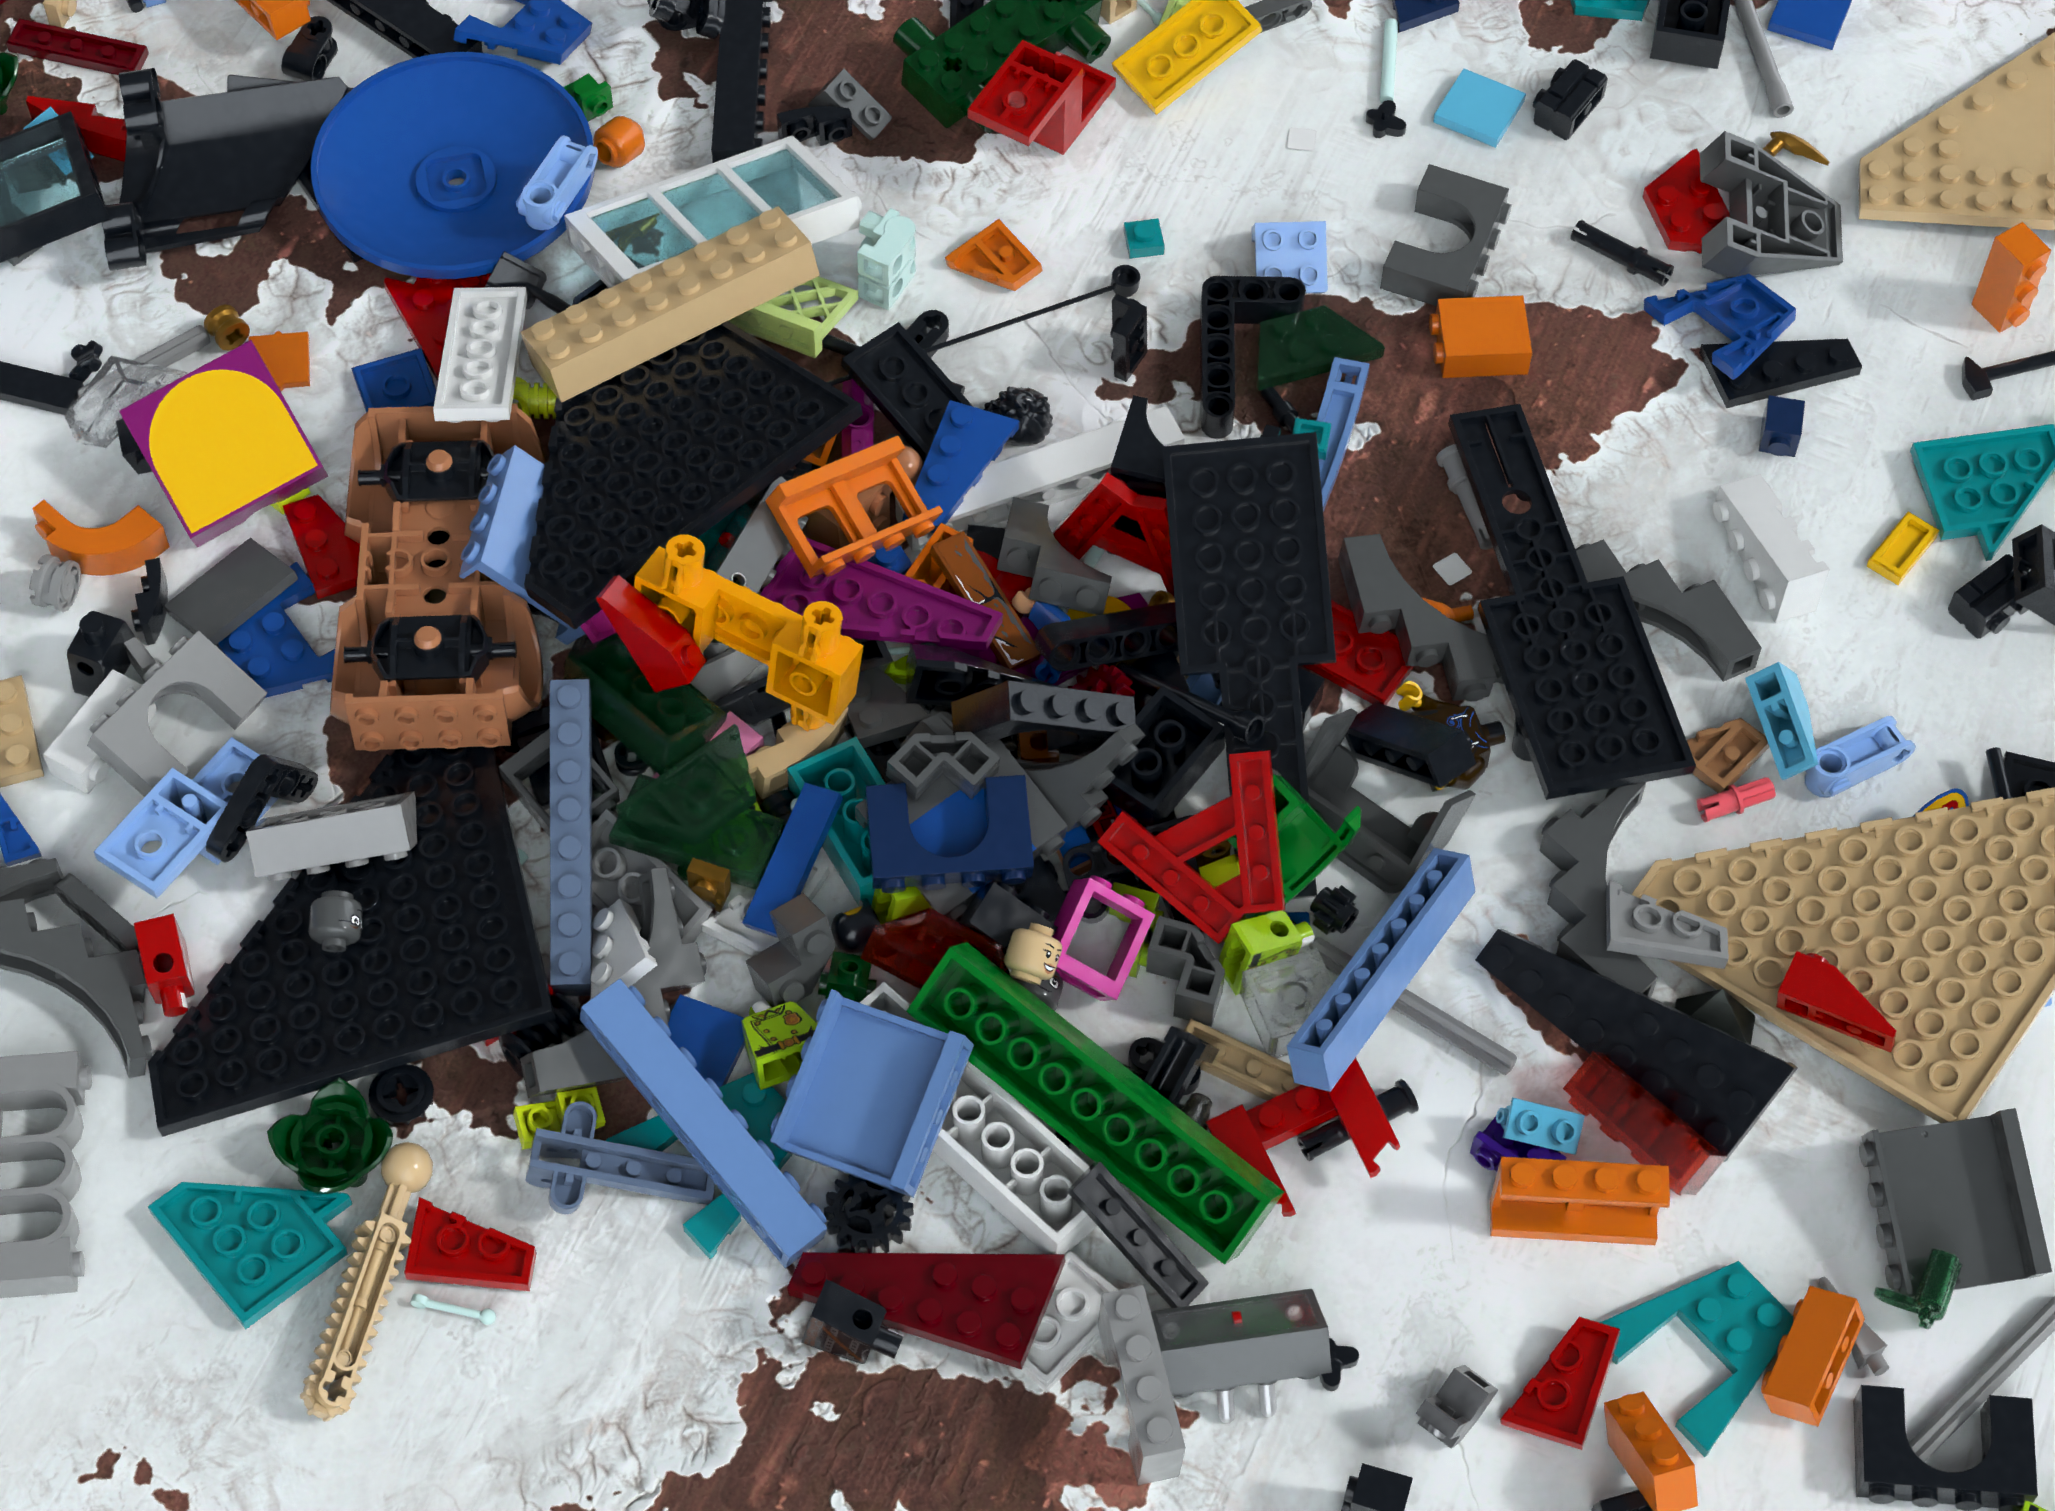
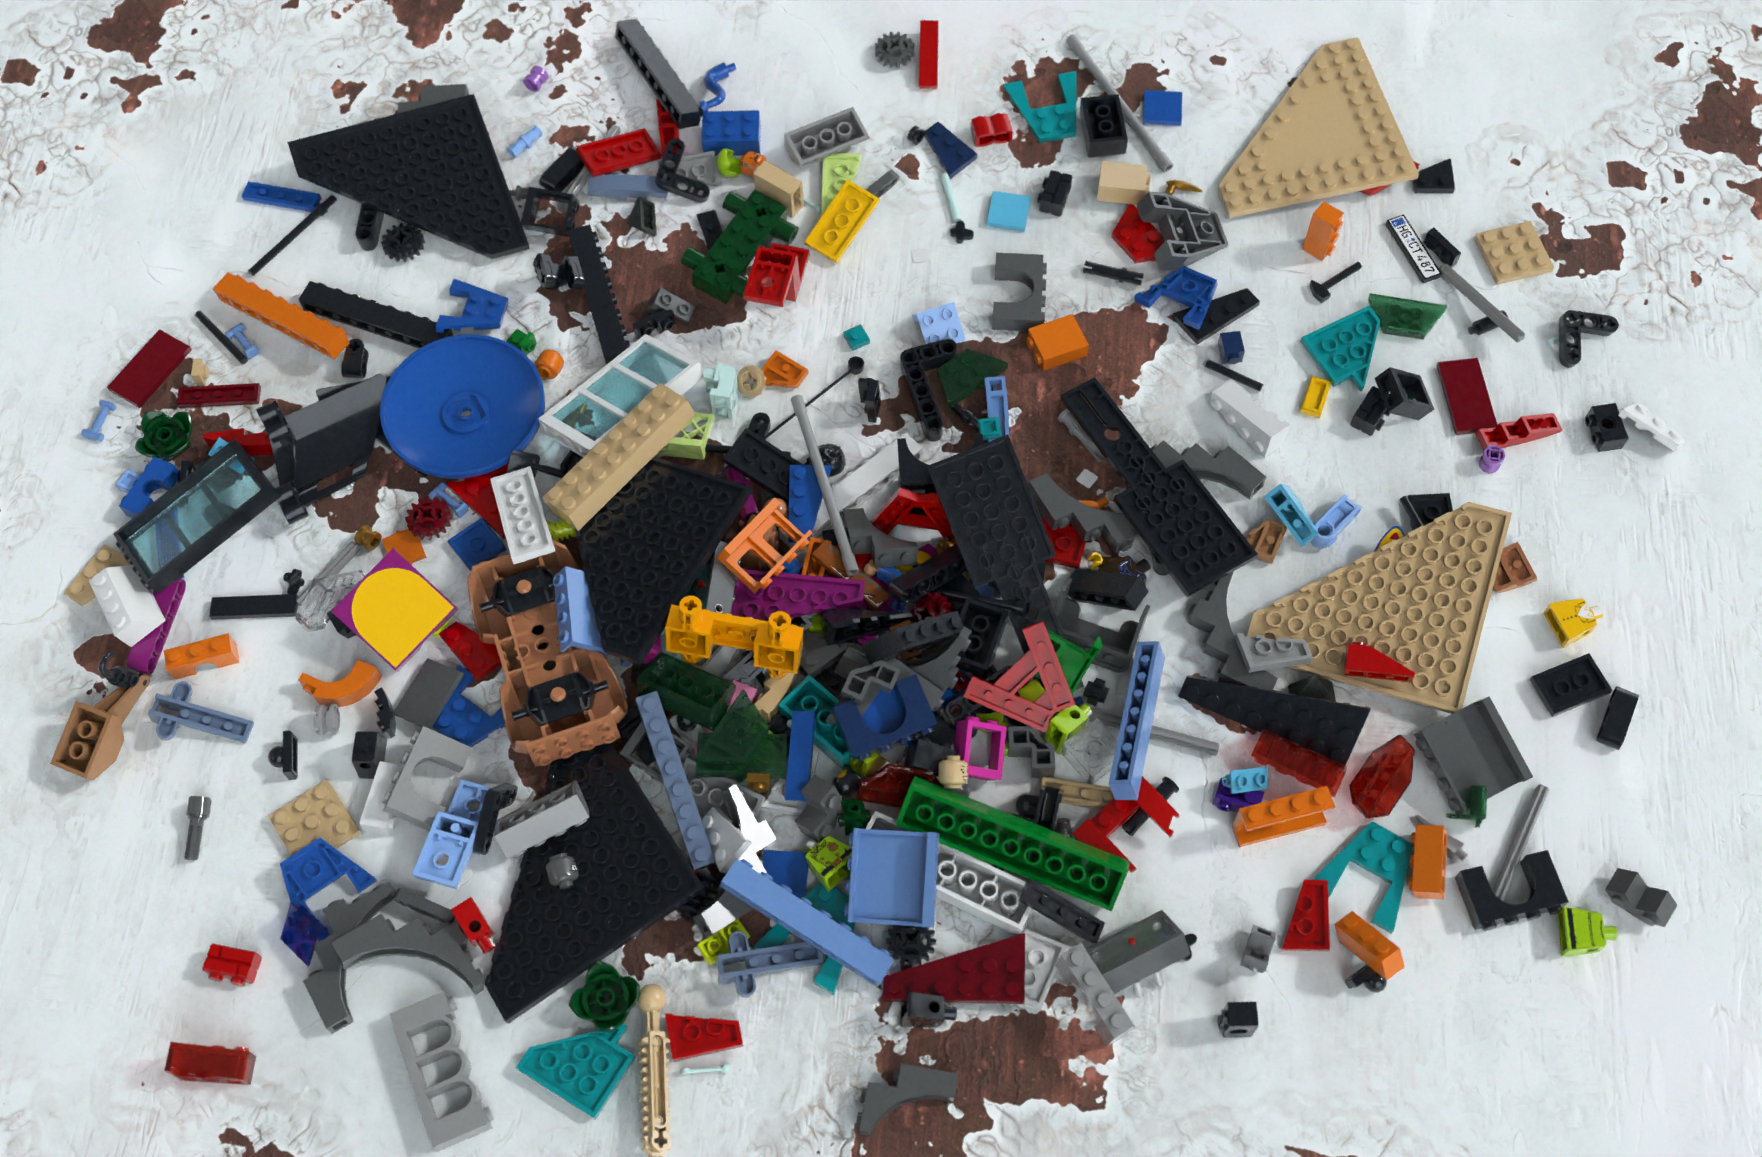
camera: 15 degrees left, 5 degrees up
light grey tile [124,637,156,682] -> none
black gear [368,1064,434,1126] -> none
light blue piece [516,135,598,230] -> none
red slope [595,575,707,692] -> none
coral axle [1697,777,1776,823] -> none
none -> dark red gear [405,496,453,540]
none -> medium blue piece [427,482,469,518]
none -> tan gear [737,365,767,398]
none -> light grey piece [791,395,859,576]
none -> dark grey arch [856,1063,958,1137]
none -> tan brick [1097,161,1151,205]
none -> black bar [1205,359,1264,391]
none -> clear red wedge [1349,735,1415,819]

